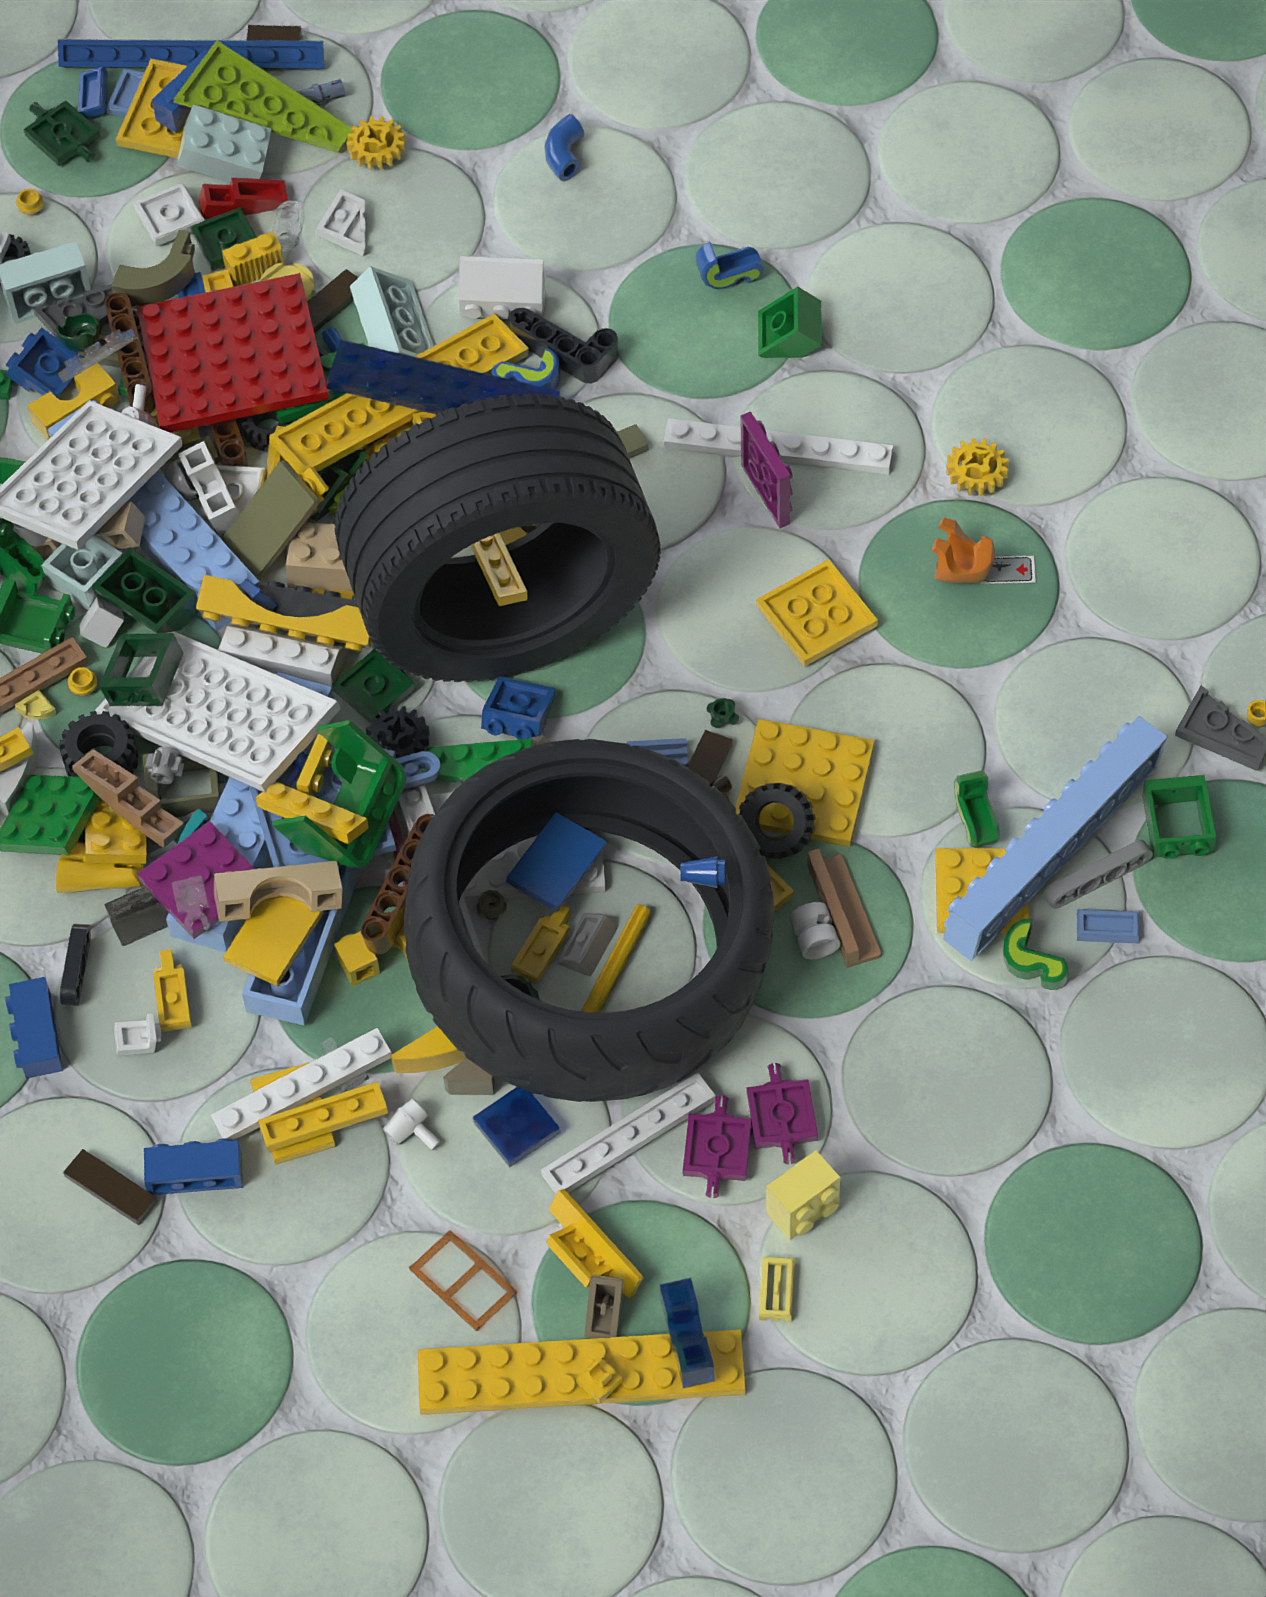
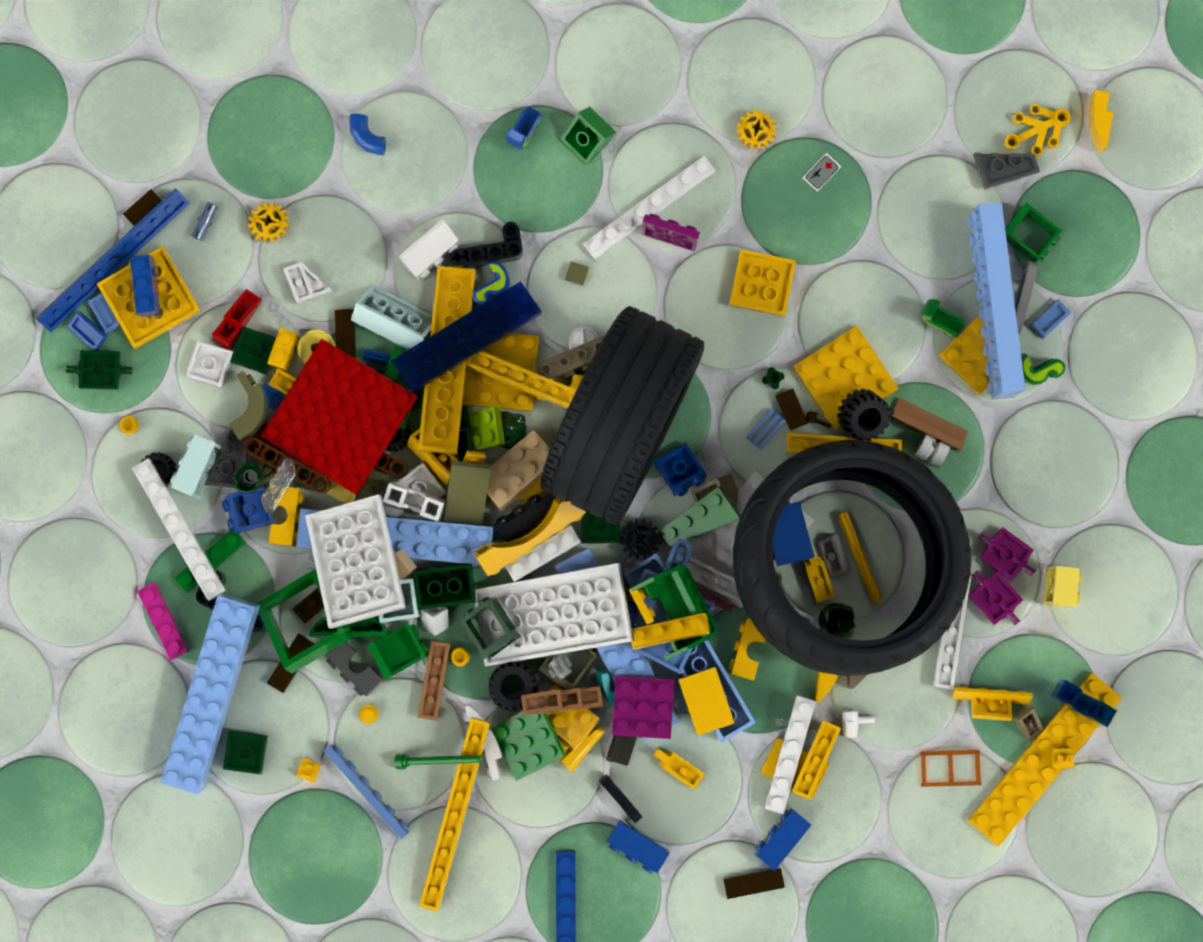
camera: 50 degrees left, 25 degrees up
light yellow tile [15,690,56,720] -> none
white bracket [114,1013,161,1056] -> none
white piece [121,384,157,427] -> none
clear plate [172,875,210,933] -> none
lime wing [173,40,352,153] -> none
light aqua brick [176,104,271,182] -> none
tan arch [214,861,342,922] -> none
blue tile [239,579,277,612] -> none
reddish brown beam [361,814,434,955] -> none
clear blue plate [472,1087,561,1167] -> none
blue cone [680,856,726,888] -> none
light yellow tile [759,1257,794,1322] -> none
orange piece [932,517,995,583] -> none

